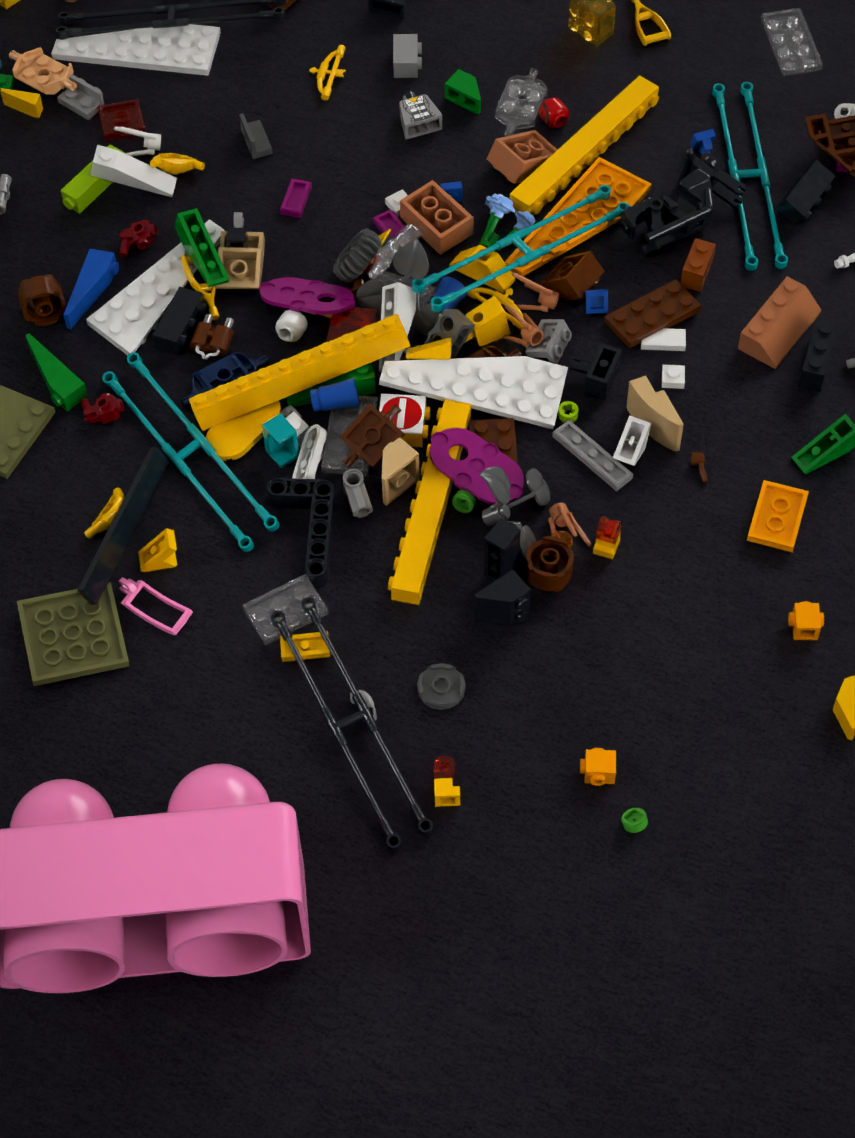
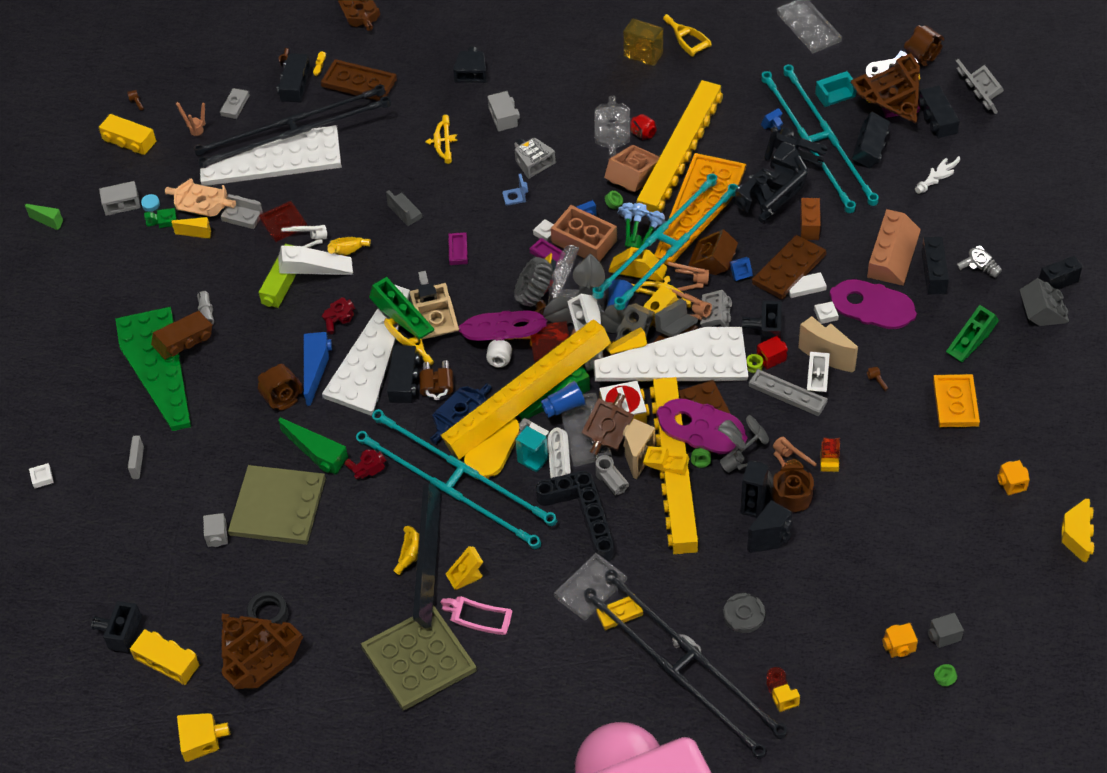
camera: 15 degrees left, 5 degrees down
green slope [445,69,481,115] -> none
none -> medium blue bracket [503,174,528,205]
none -> bright green tile [605,191,623,209]
none -> yellow slope [643,446,690,475]
none -> dark grey panel [655,299,698,337]
none -> red brick [757,336,788,369]
none -> teal panel [815,71,856,107]
none -> magenta piece [829,279,917,329]
none -> dark grey brick [928,613,964,648]

